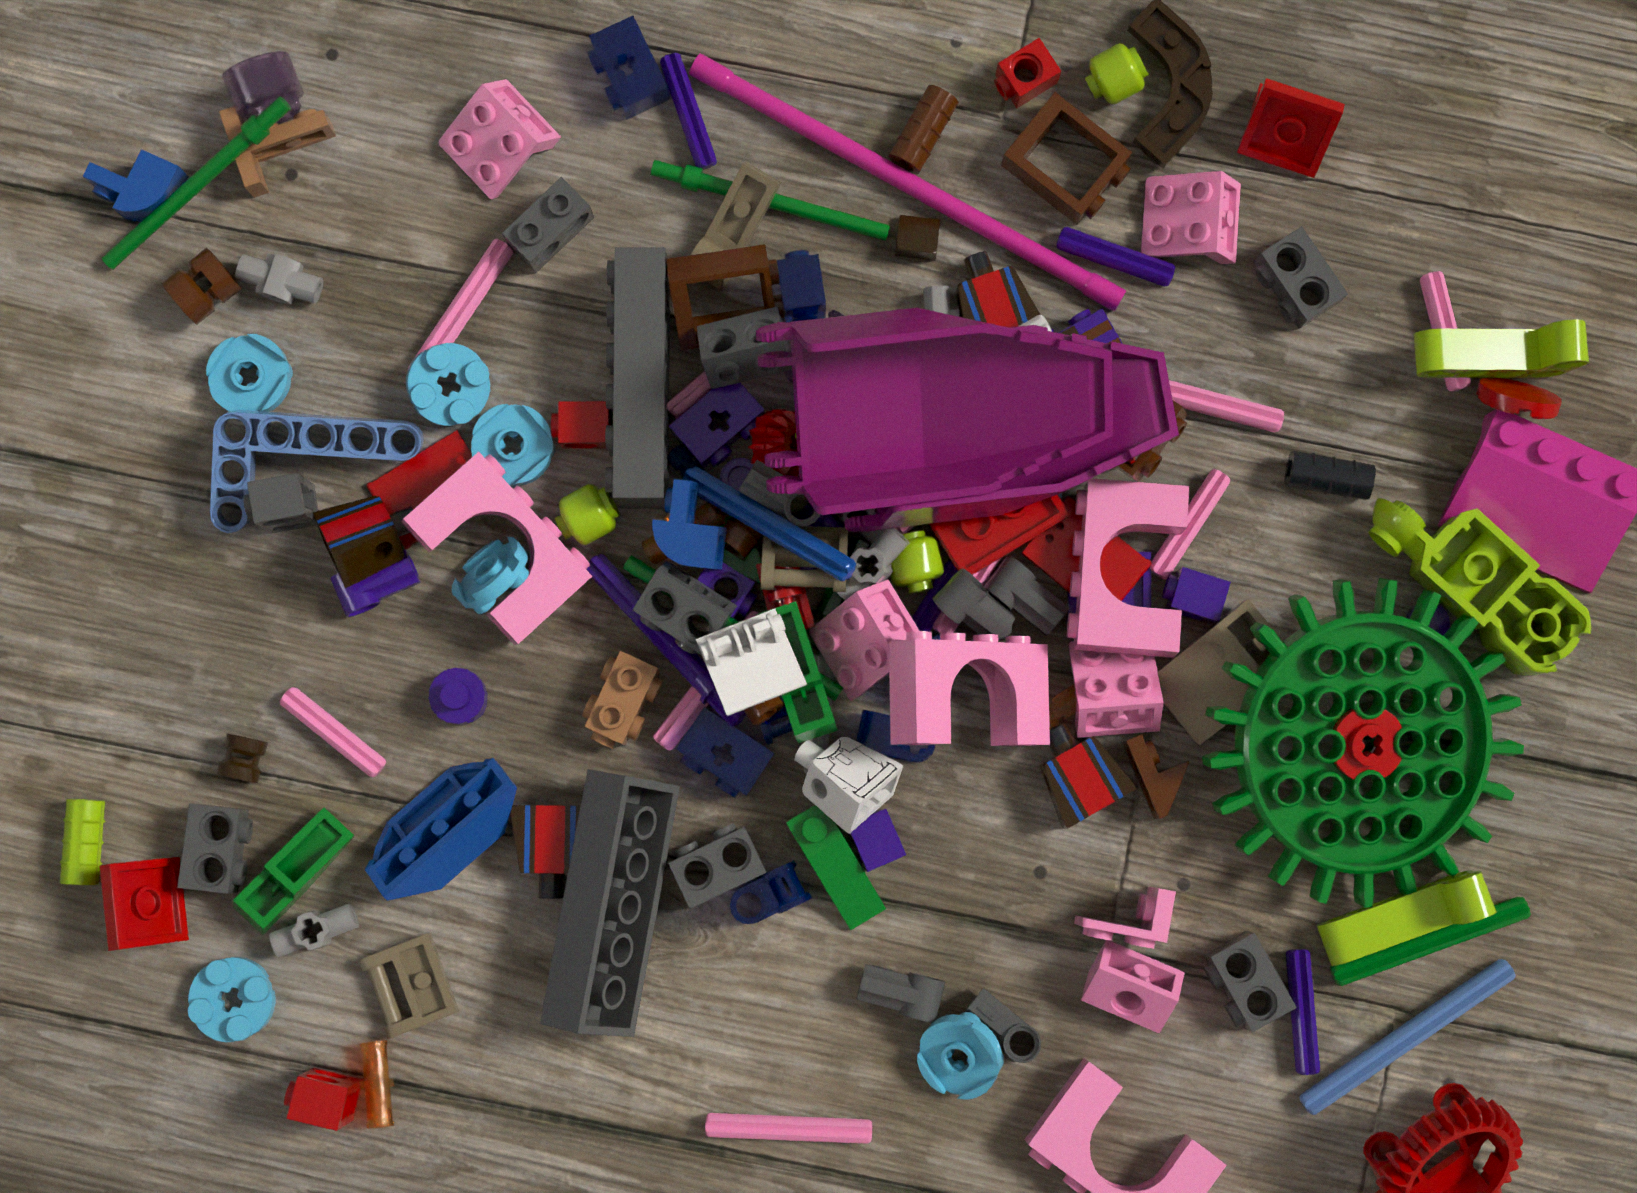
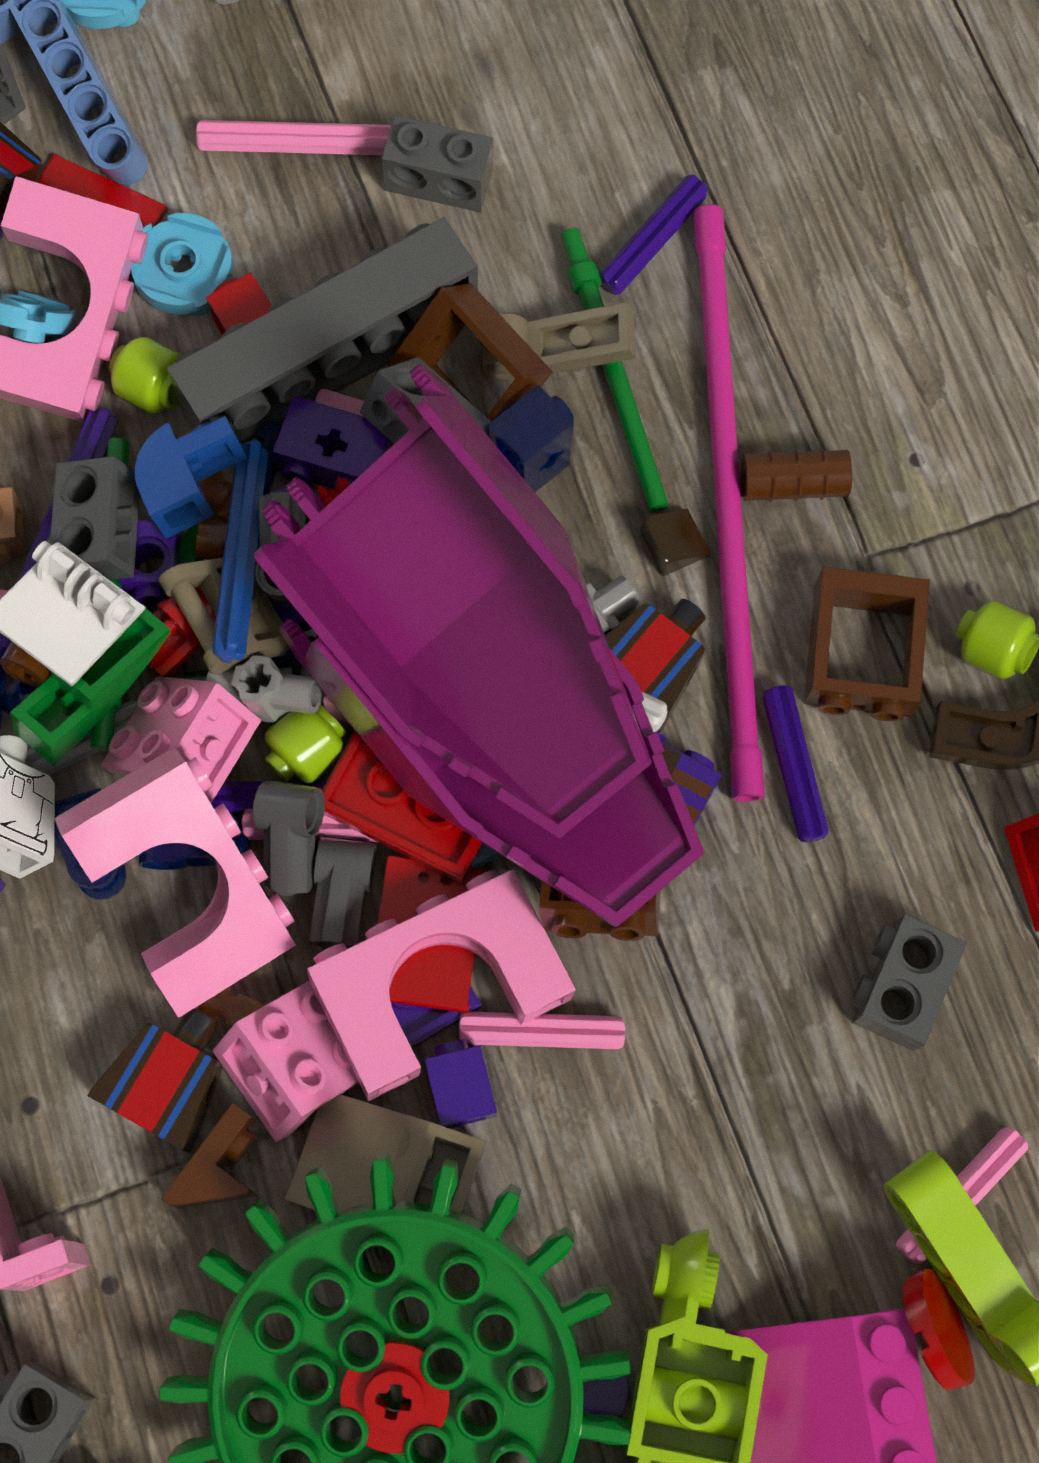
camera: 55 degrees right, 10 degrees down
medium azure plate [406,343,490,426] -> none
bright pink bracket [438,79,561,199] -> none
clear blue brick [587,16,671,120] -> none
red brick [994,37,1061,108] -> none
bright pink bracket [1141,171,1241,264] -> none
bright pink axle [1169,380,1284,433] -> none
black axle [1284,451,1376,500] -> none

